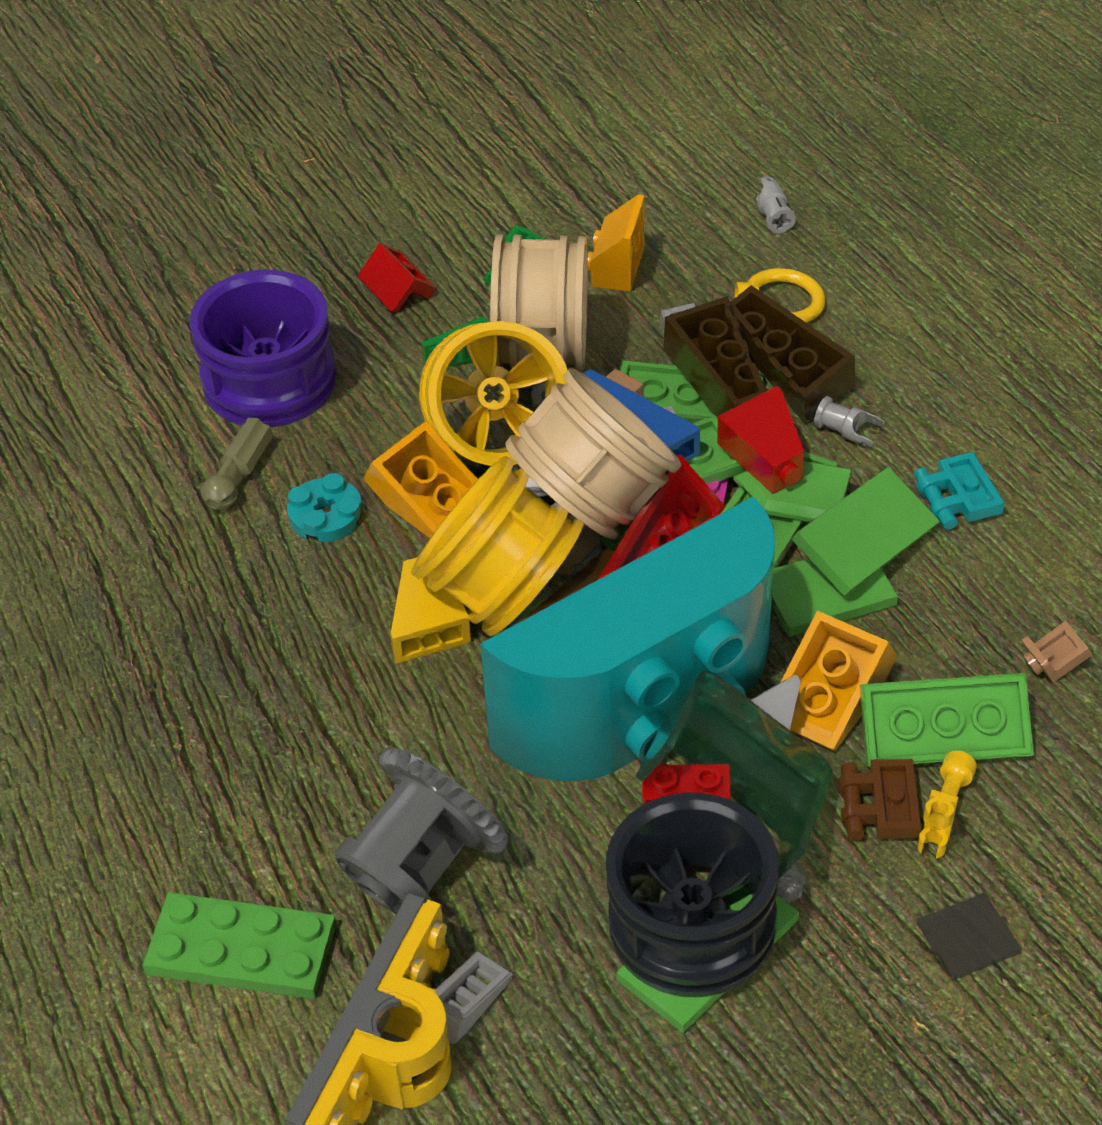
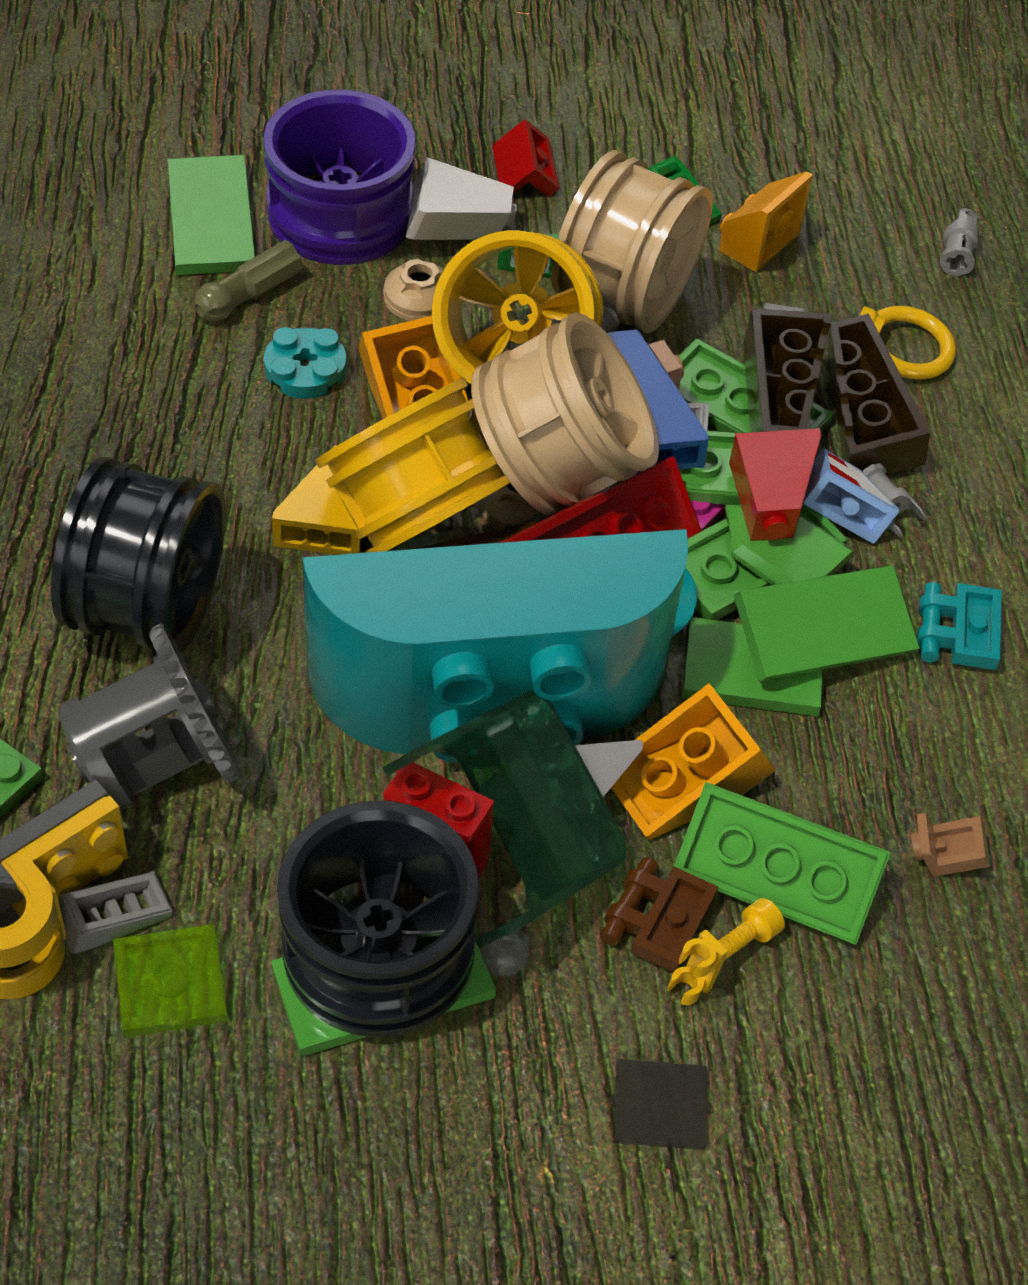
camera: 20 degrees right, 5 degrees up
none -> black wheel [51,457,226,653]
none -> clear neon green tile [113,924,228,1038]
none -> bright green tile [168,155,255,275]
none -> tan piece [383,259,444,321]
none -> white slope [406,157,517,240]
none -> light blue slope [803,448,899,544]

